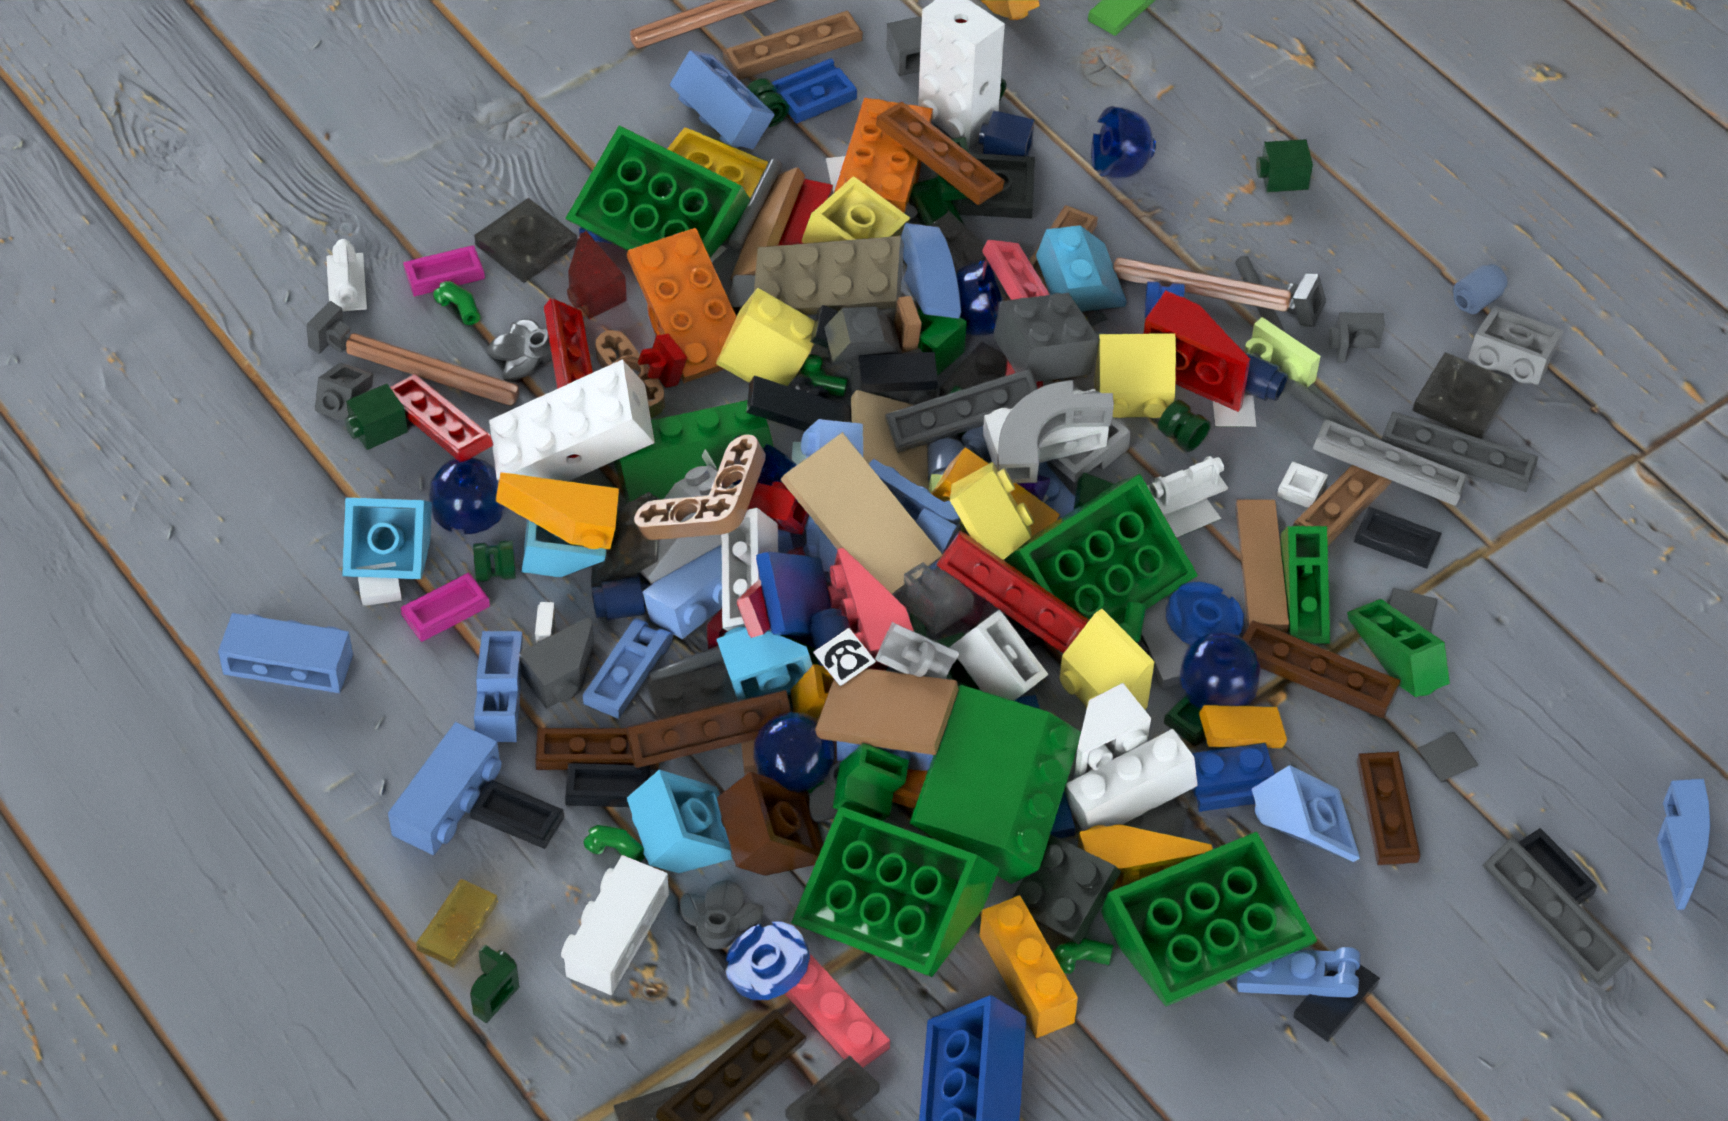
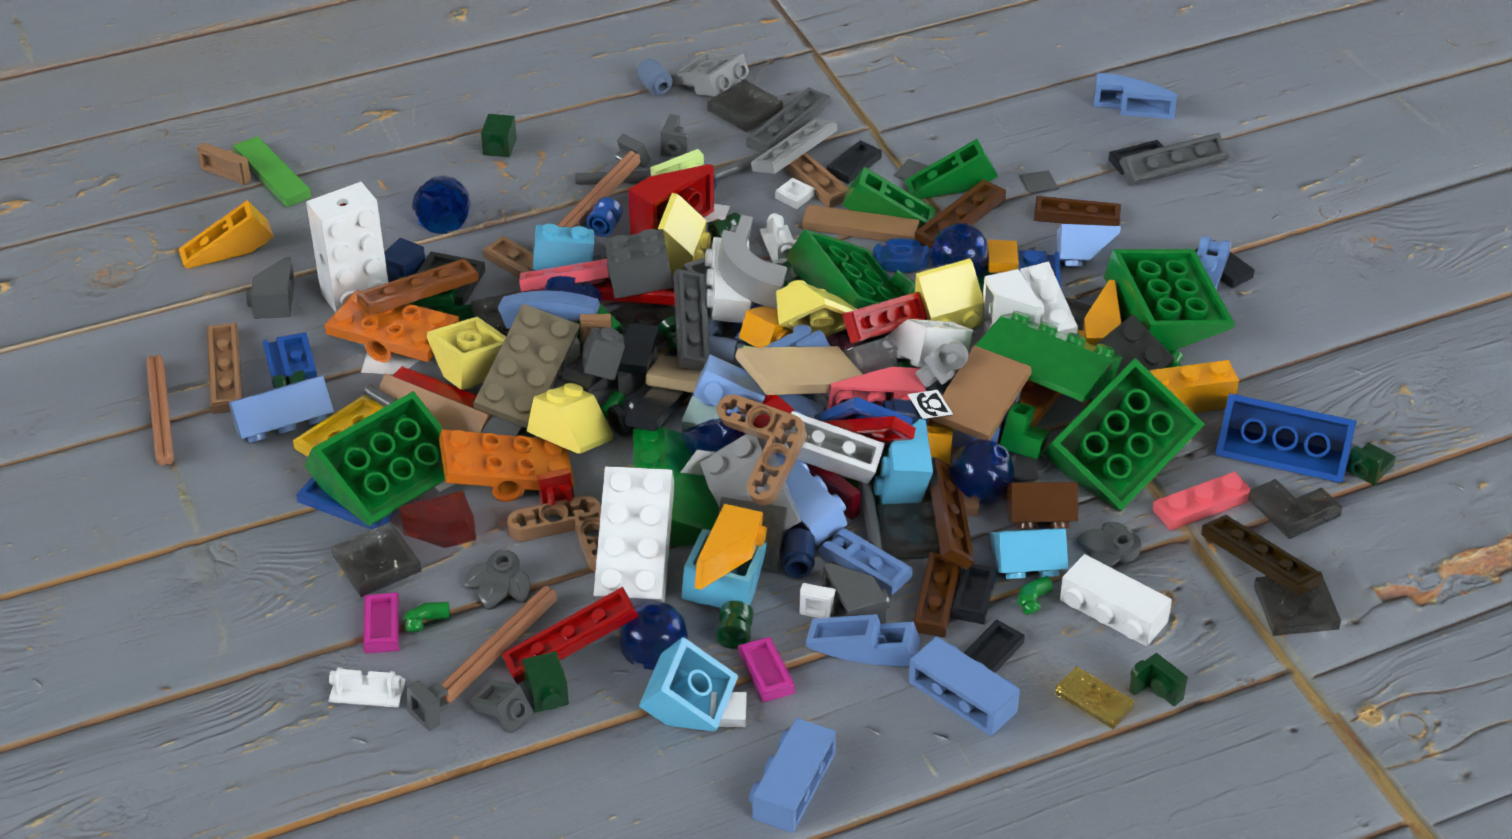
camera: 75 degrees left, 10 degrees down
red tile [544,298,593,389] -> none
tile [726,921,810,1000] -> none

